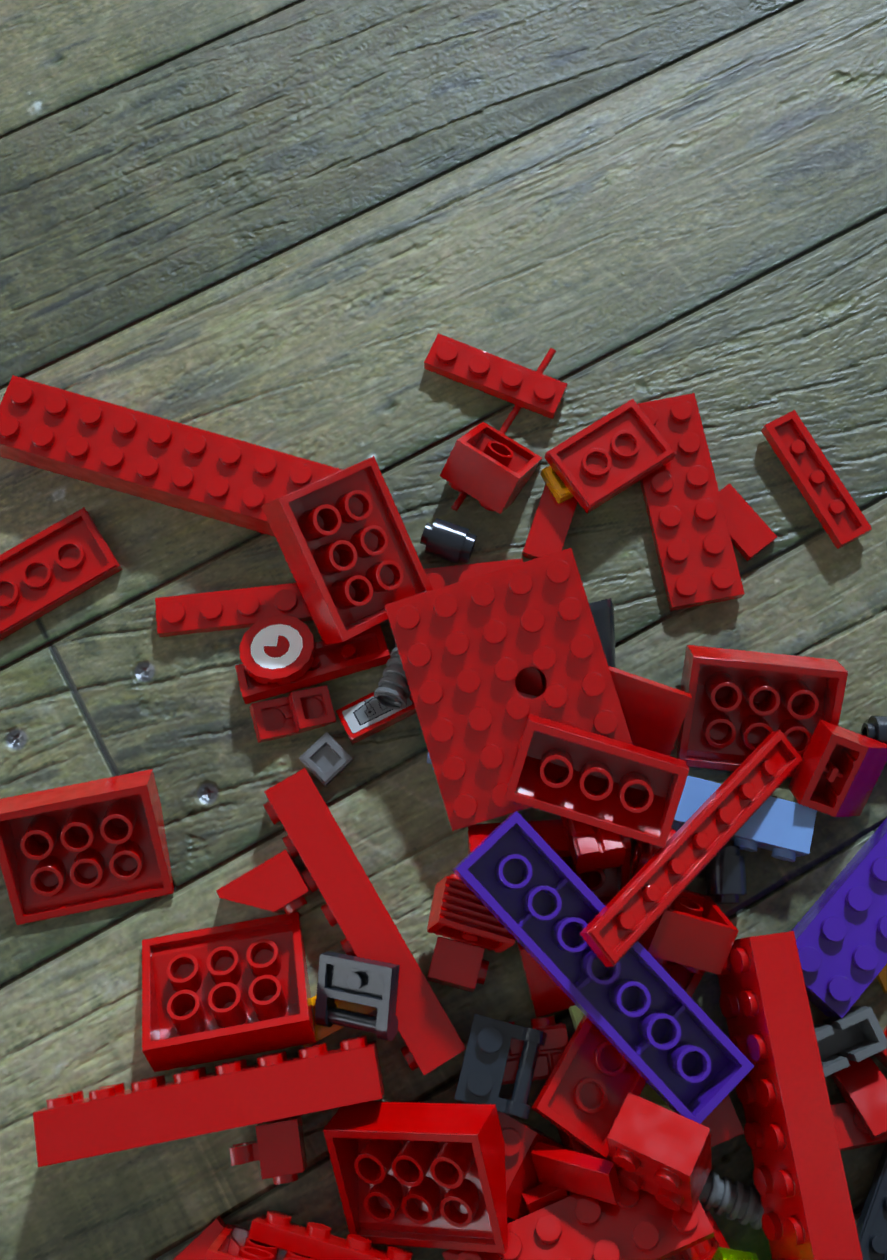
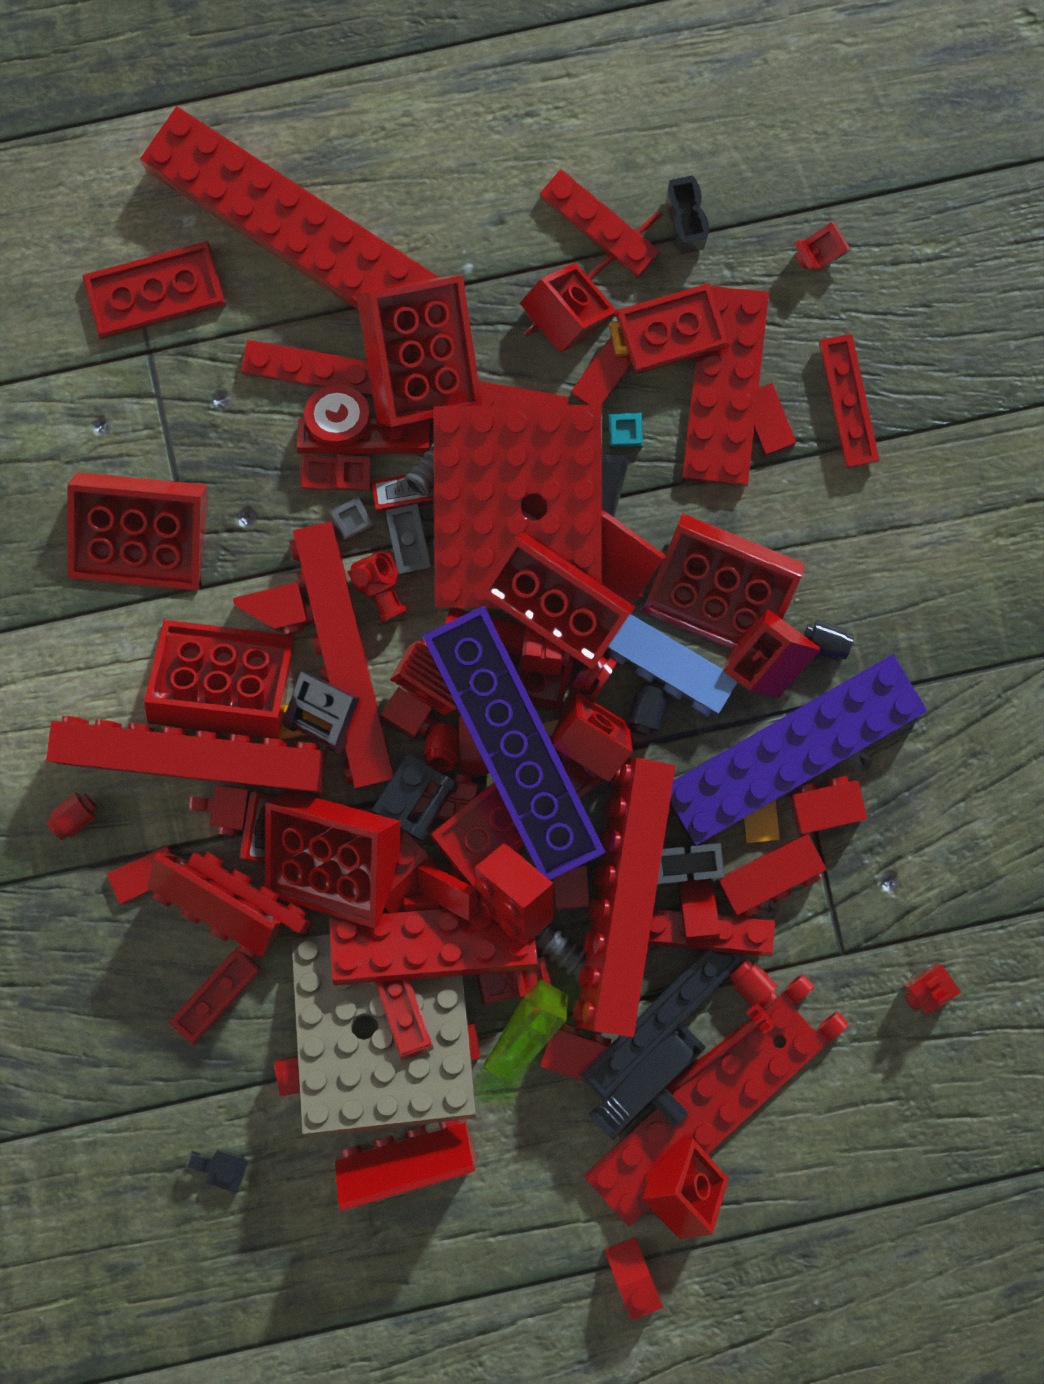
camera: 20 degrees right, 10 degrees up
black brick [420,518,477,564] -> none
red tile [579,729,803,967] -> none
none -> red brick [46,792,98,841]
none -> slope [239,792,276,862]
none -> red connector [348,551,407,622]
none -> dark grey plate [385,503,431,576]
none -> red brick [424,723,459,773]
none -> teal tile [608,413,643,449]
none -> black brick [666,175,709,254]
none -> red bracket [794,222,851,272]

